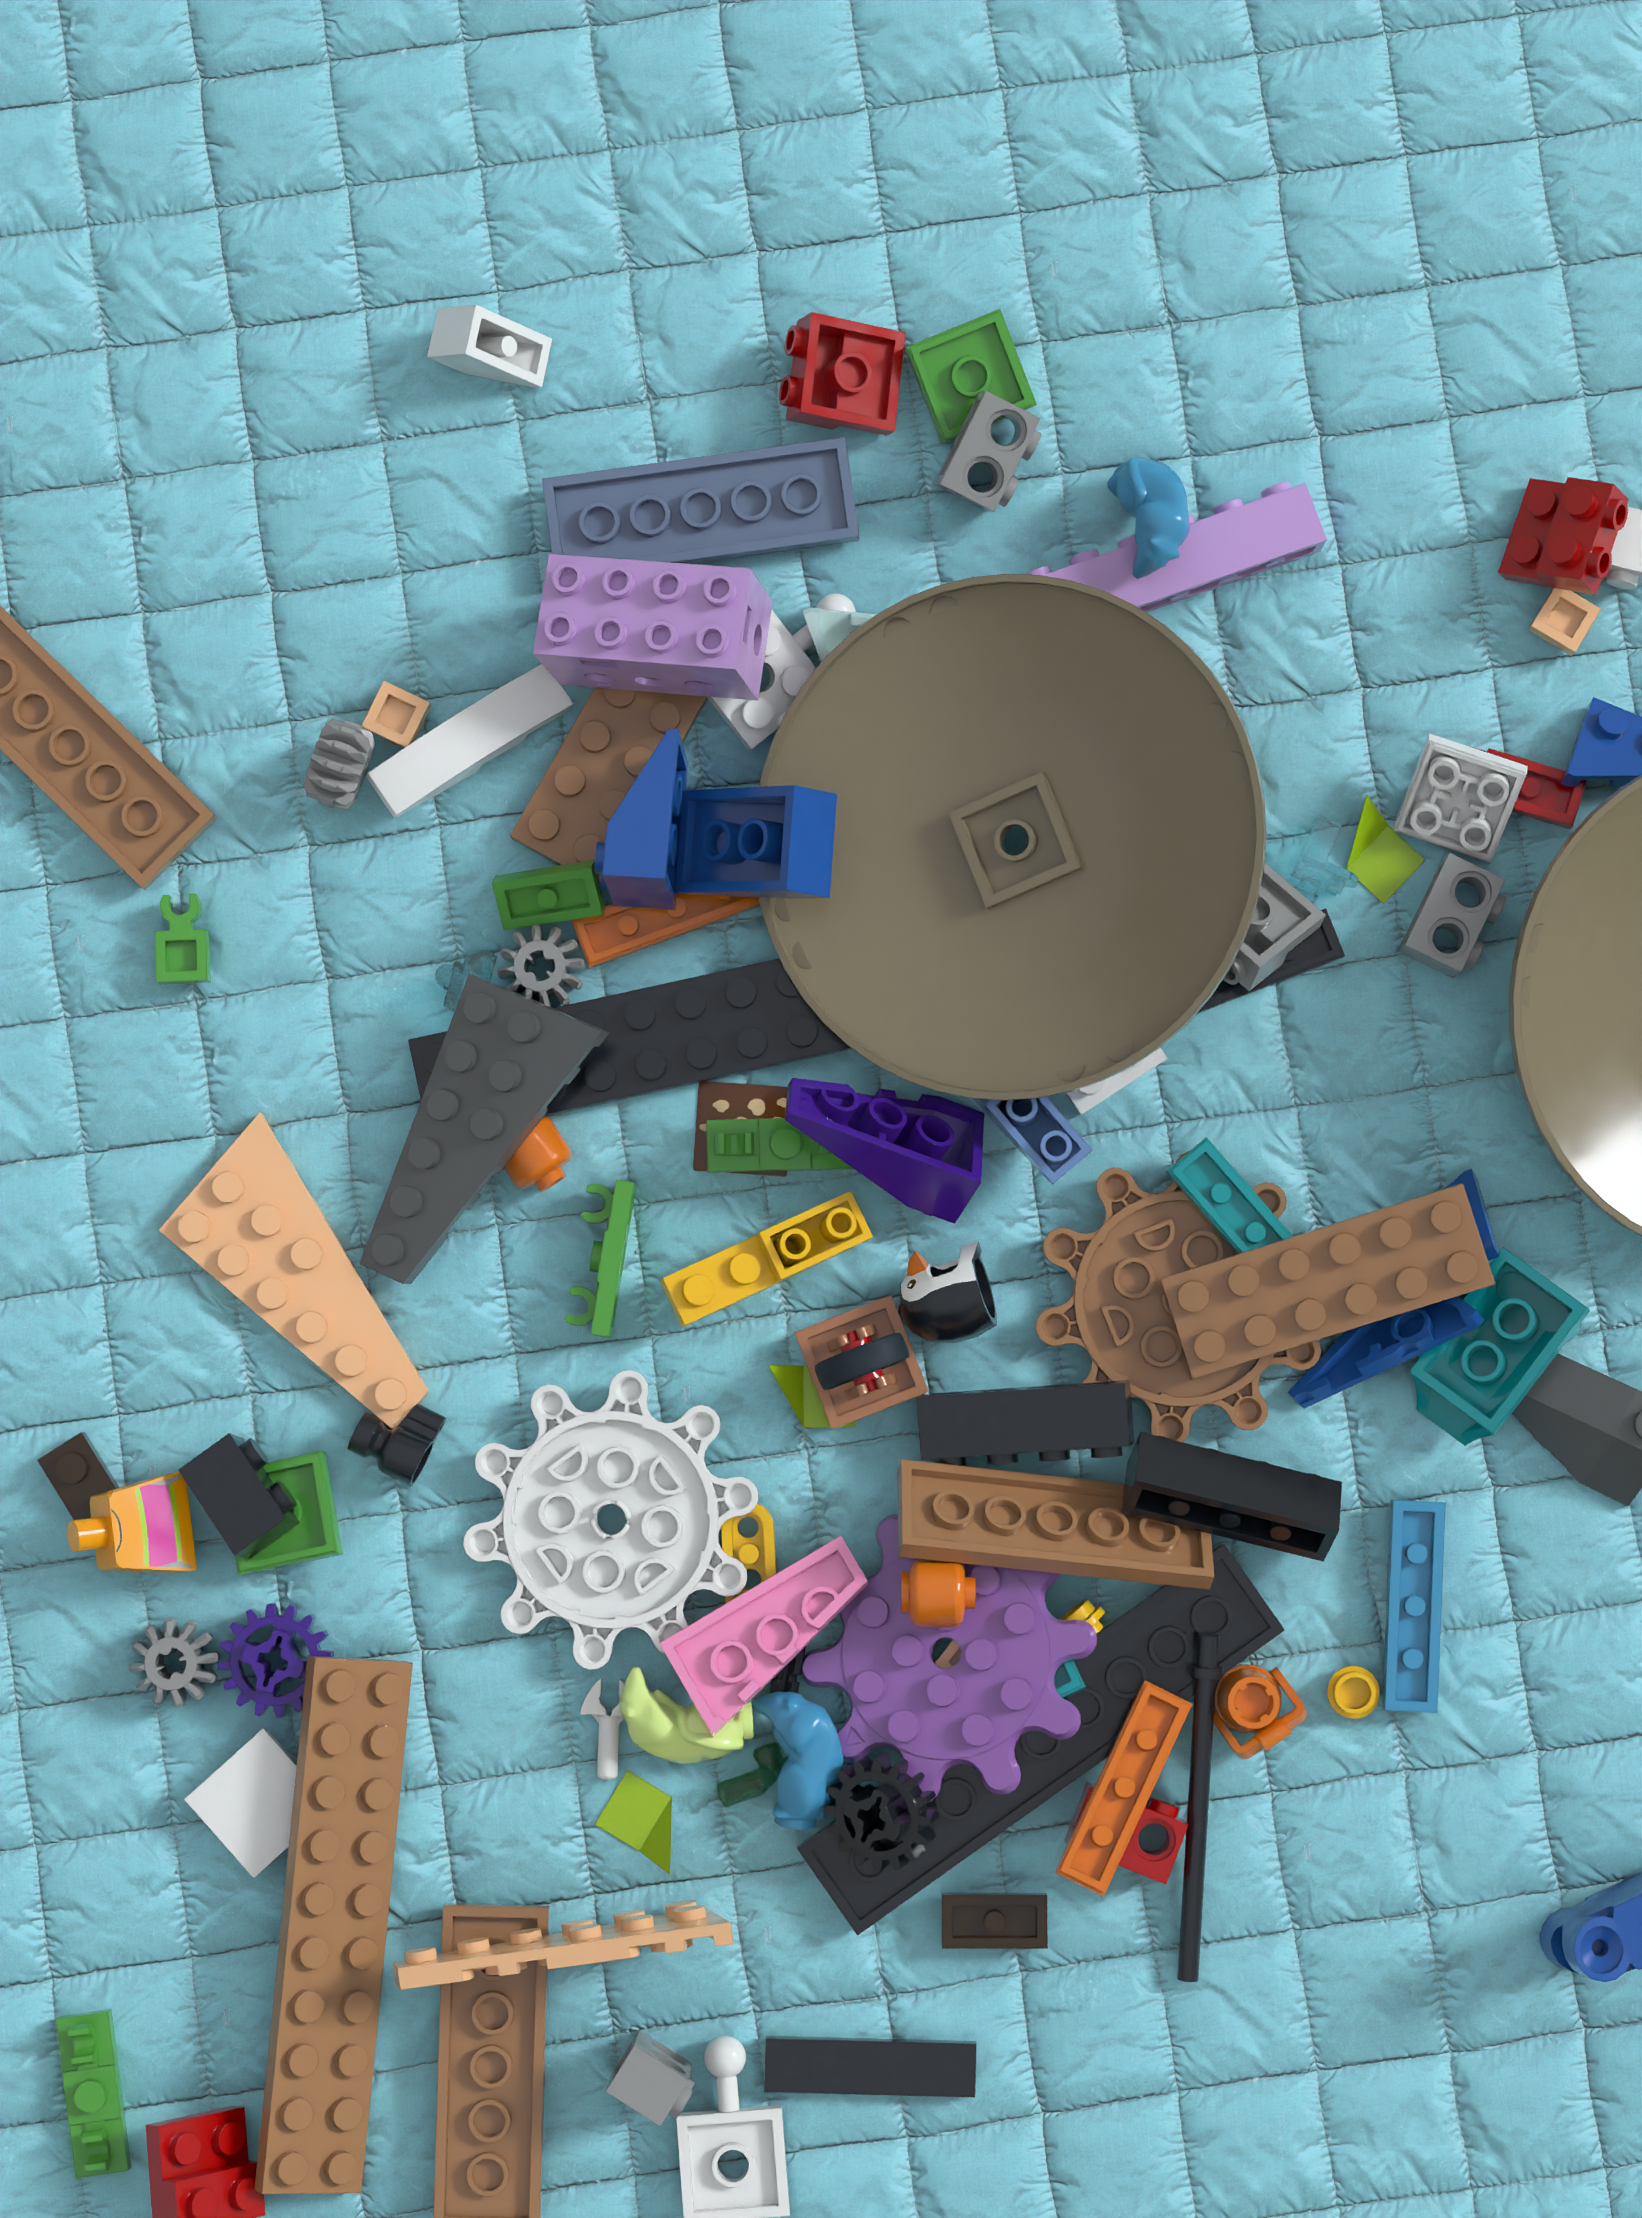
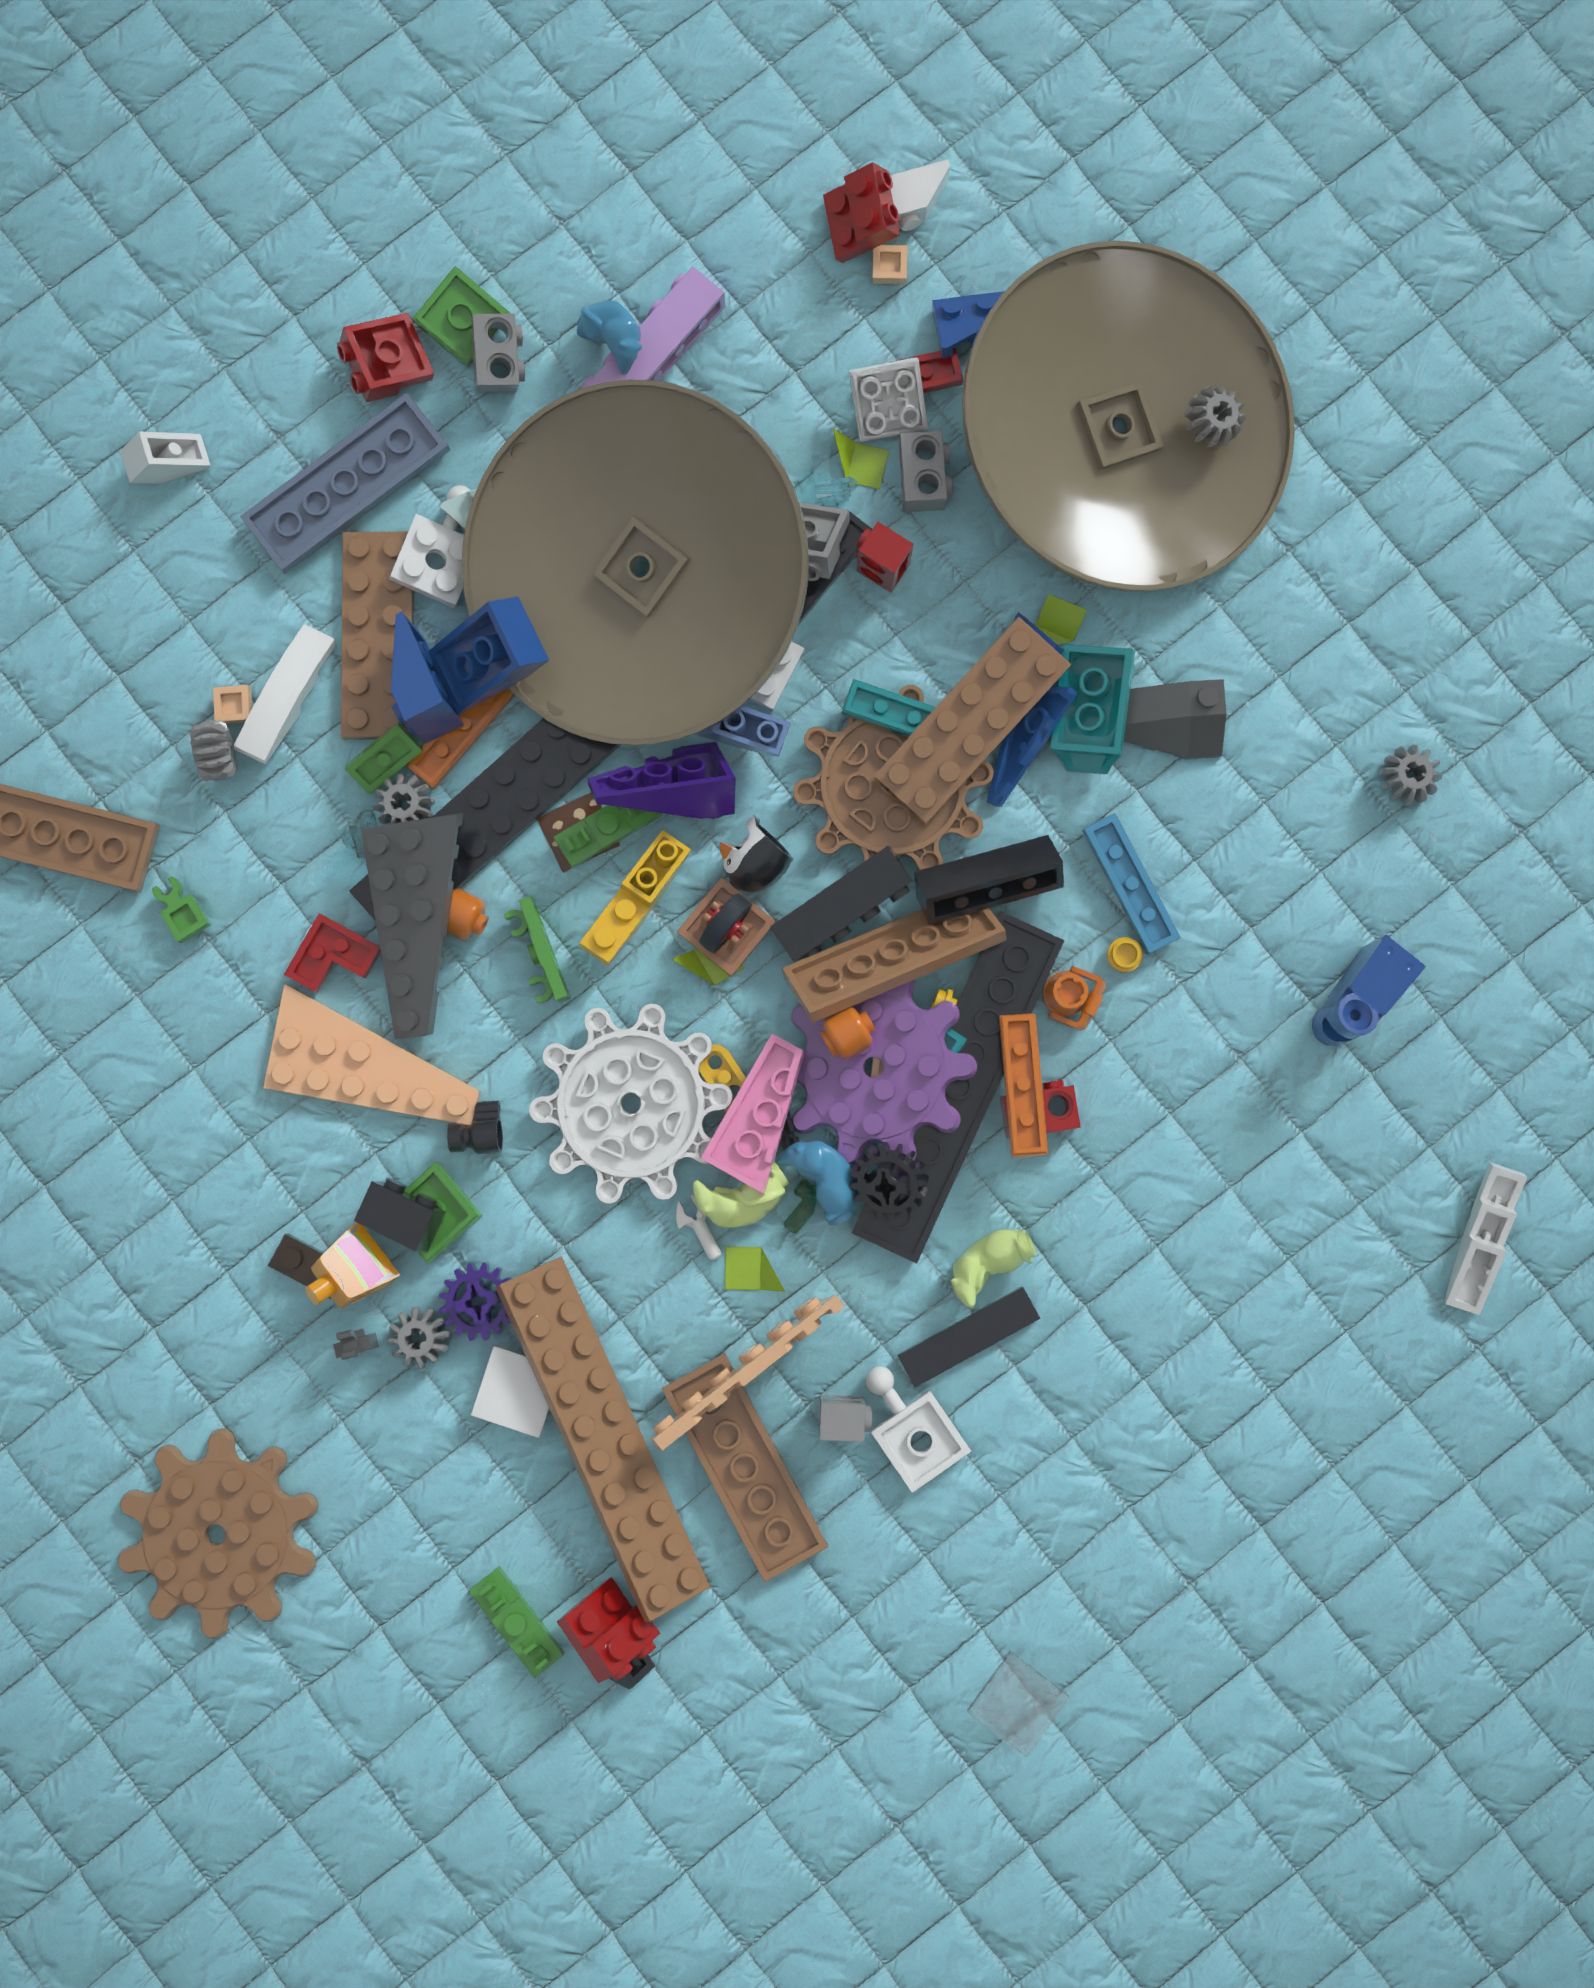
camera: 30 degrees left, 0 degrees up
lavender piece [533,554,773,701] -> none
dark brown plate [941,1893,1048,1949] -> none
black bar [1177,1633,1222,1982] -> none
none -> red plate [284,913,381,993]
none -> dark grey plate [333,1328,379,1360]
none -> red brick [855,521,914,593]
none -> yellowish green animal [951,1229,1037,1308]
none -> lime sticker [1035,594,1087,645]

